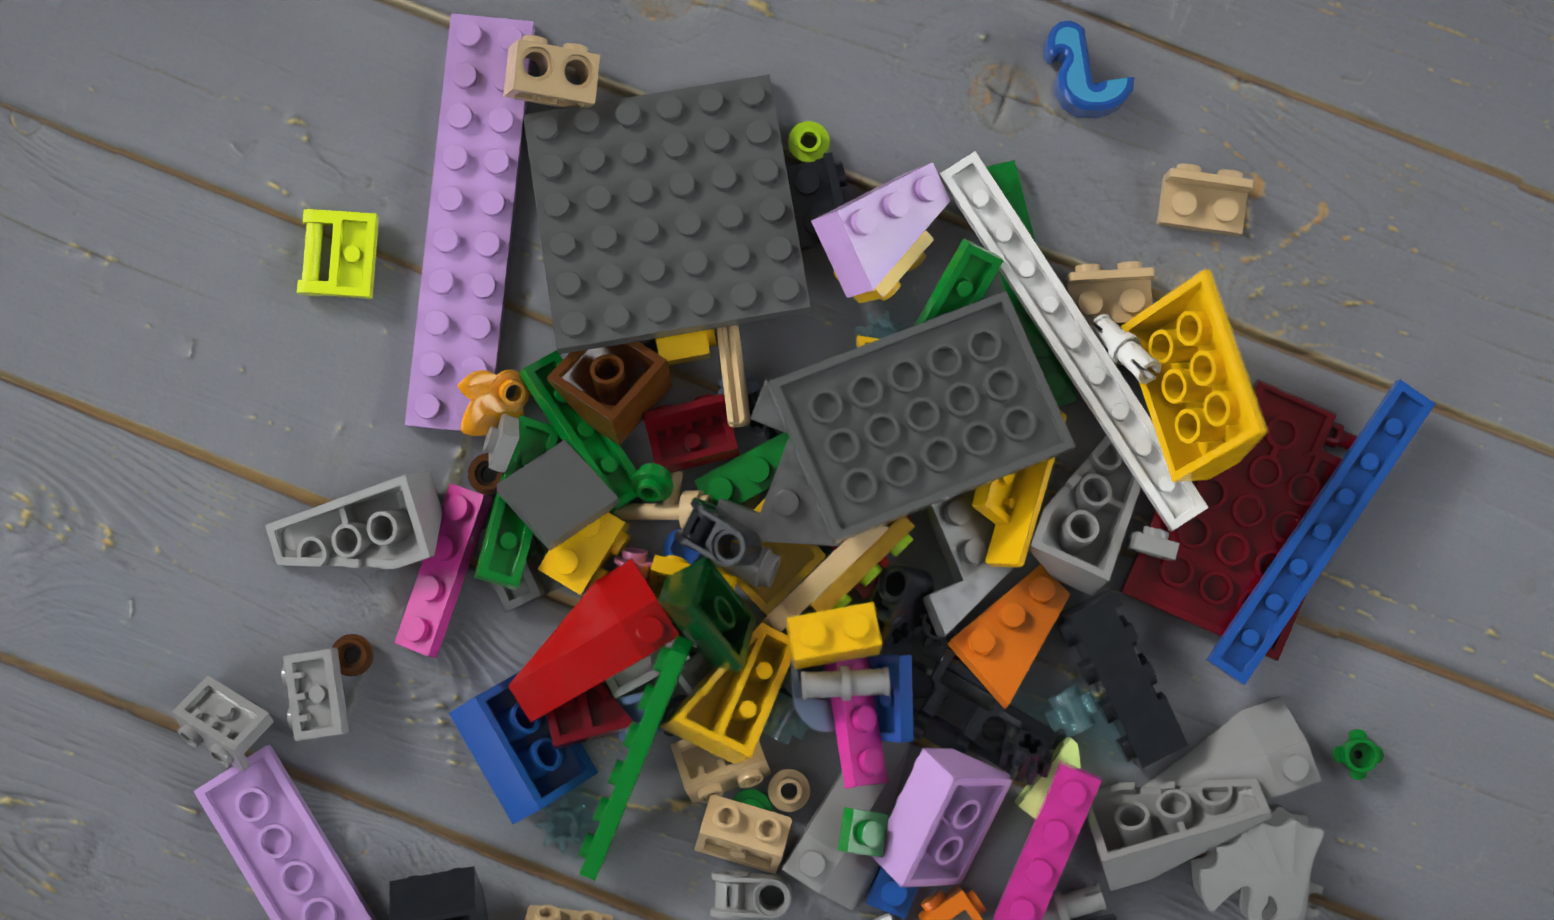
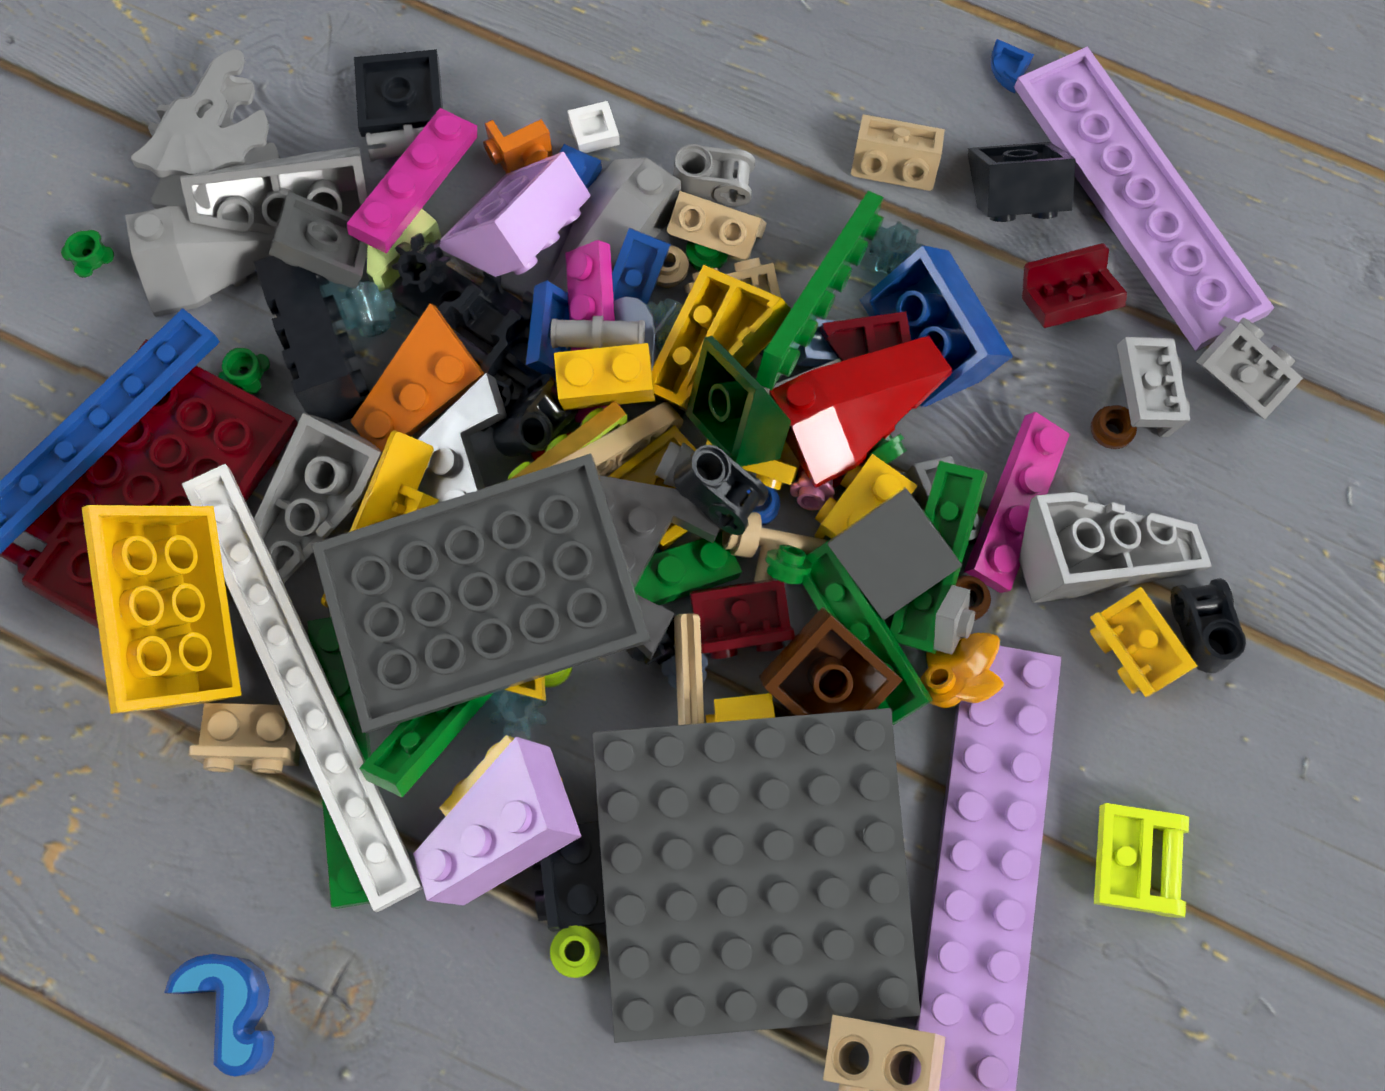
camera: 175 degrees left, 15 degrees down
green plate [838,807,889,857] -> none
white pin [1090,314,1161,384] -> none
light grey plate [1126,526,1180,560] -> none
tan bracket [1157,164,1254,237] -> none
none -> green plate [218,348,270,394]
none -> dark grey plate [268,191,368,290]
none -> blue plate [612,228,671,306]
none -> green plate [864,433,907,464]
none -> dark red bracket [1022,243,1127,328]
none -> yellow bracket [1089,587,1198,697]
none -> black piece [1170,578,1246,673]

